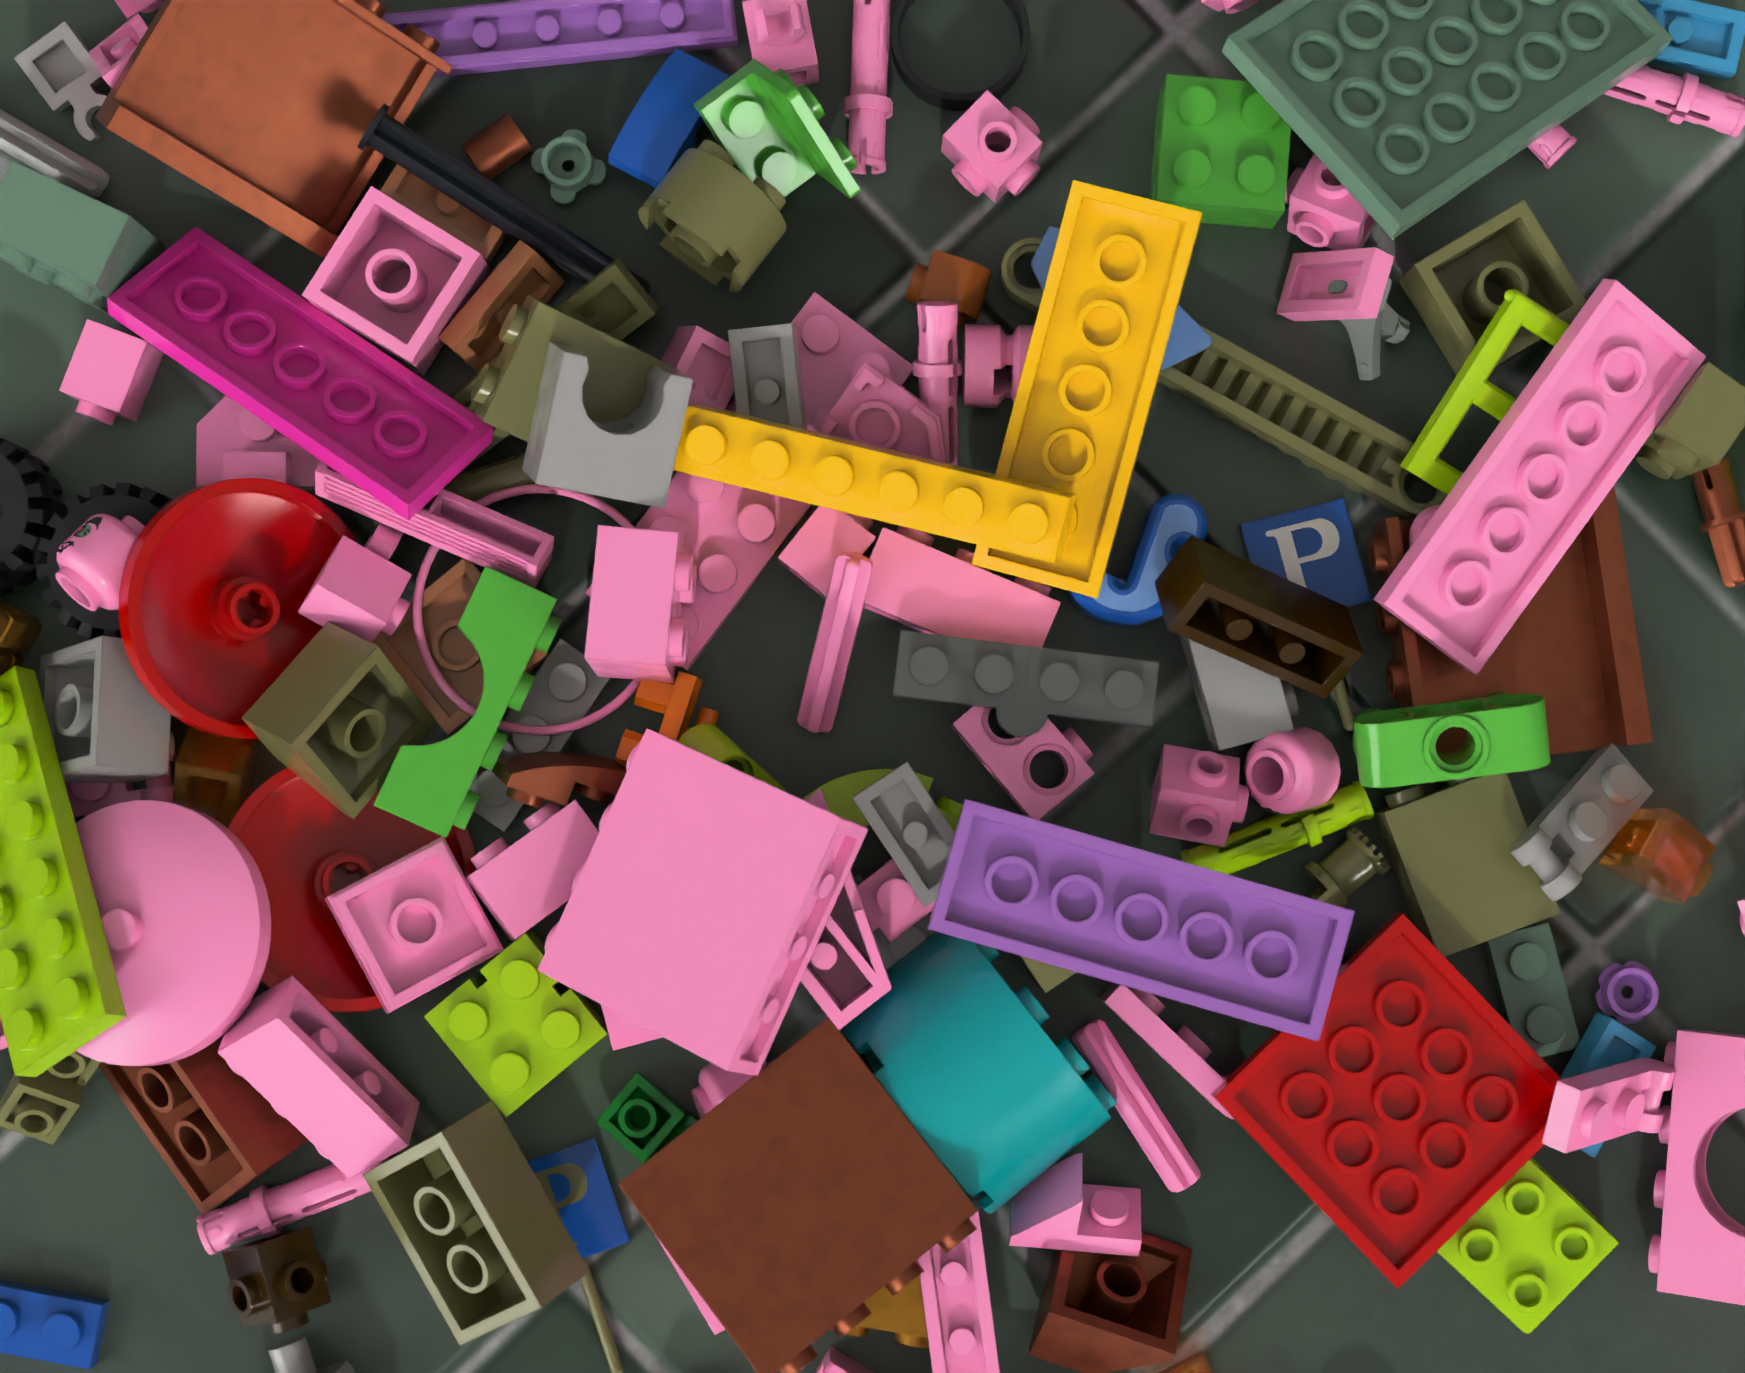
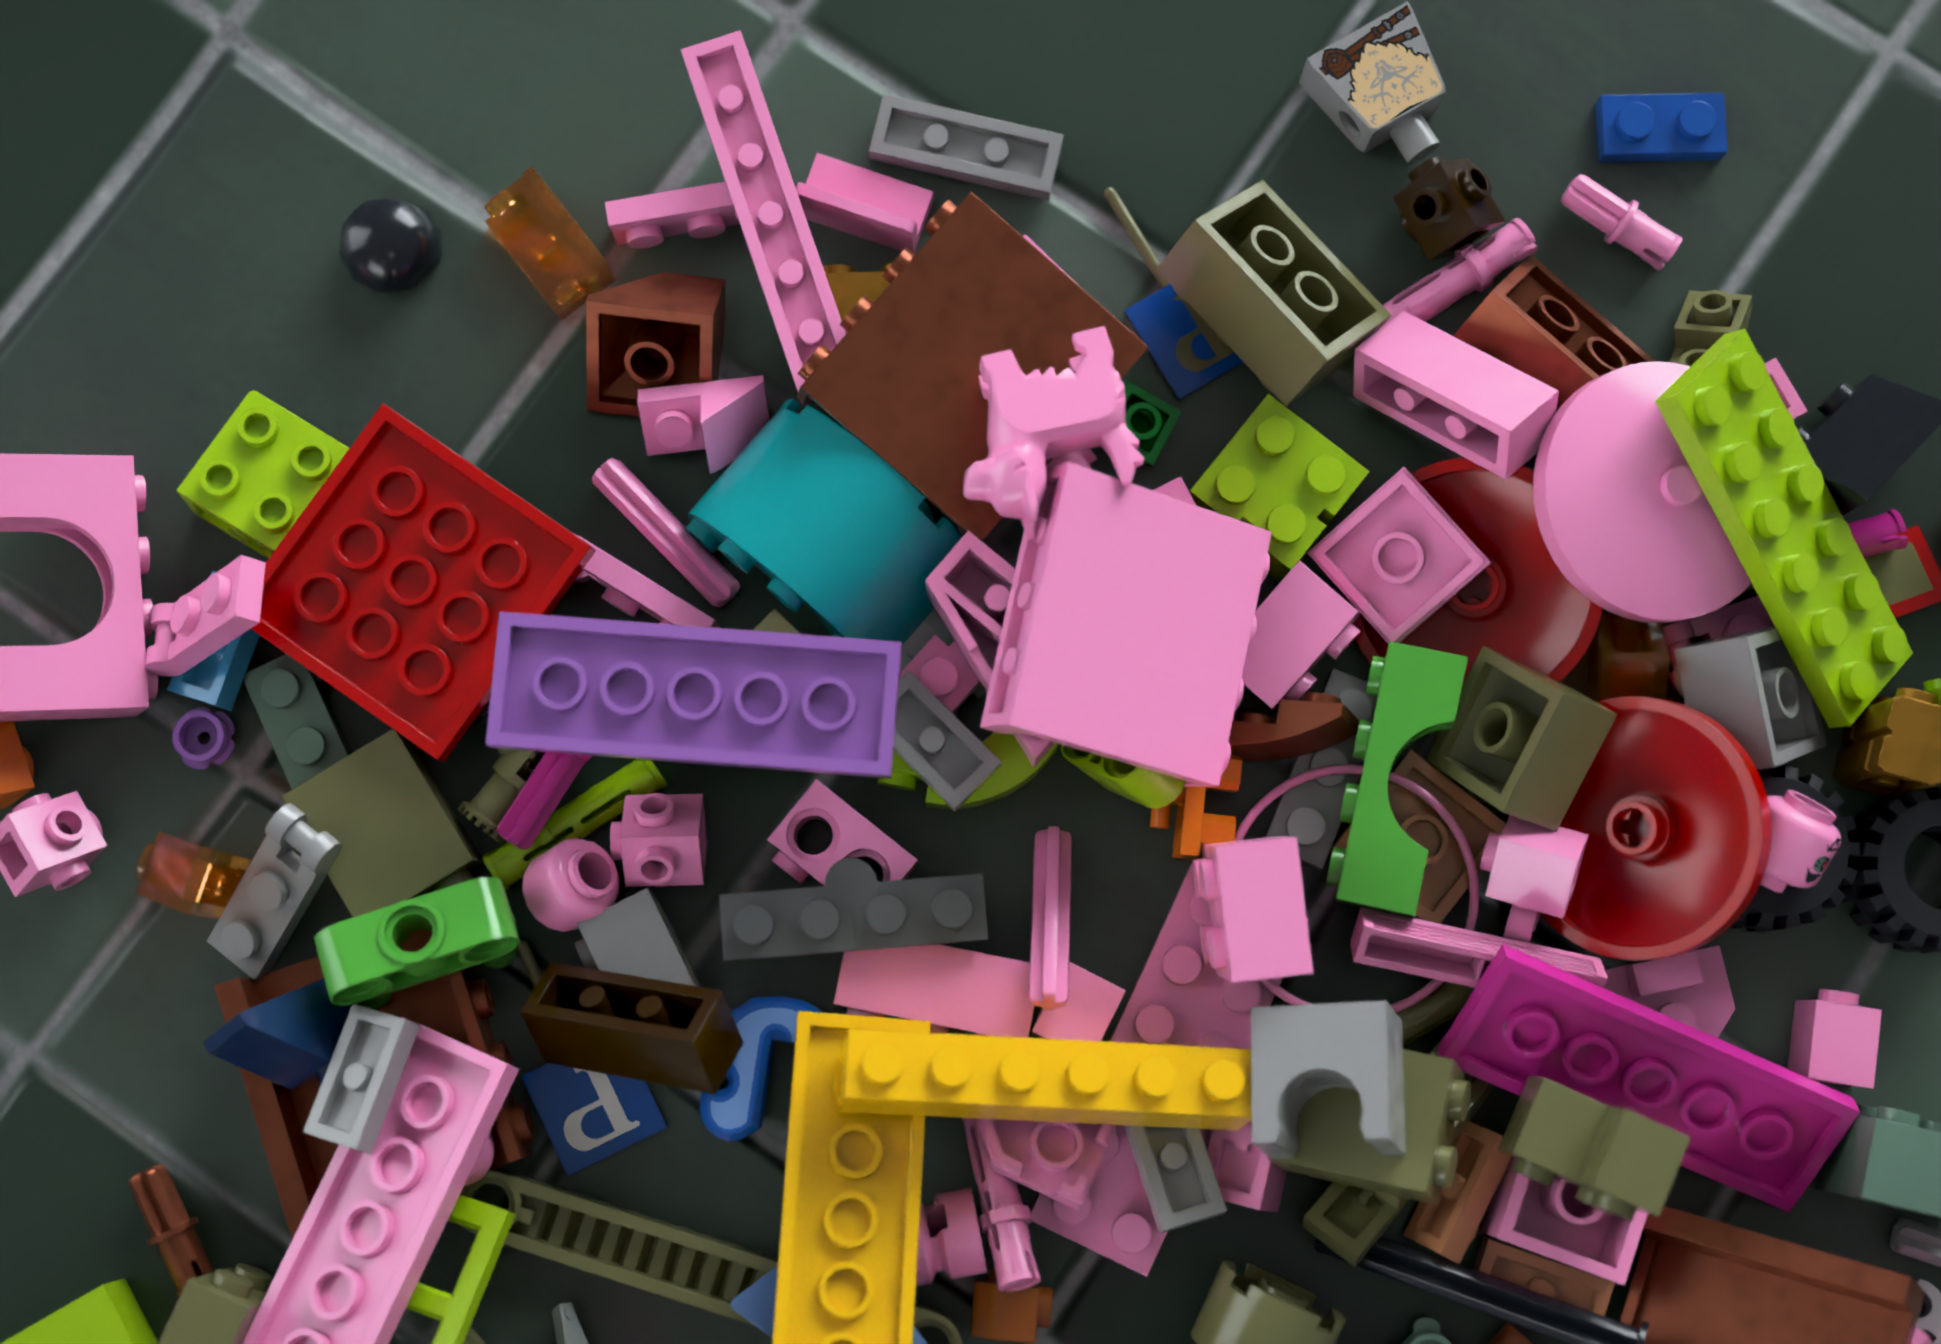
camera: 170 degrees right, 5 degrees down
none -> dark blue slope [203,978,352,1090]
none -> light grey plate [303,1004,420,1155]
none -> dark pink piece [497,752,592,850]
none -> bright pink animal [963,326,1144,541]
none -> olive brick [1498,1076,1691,1221]
none -> bright pink axle [1561,174,1683,271]

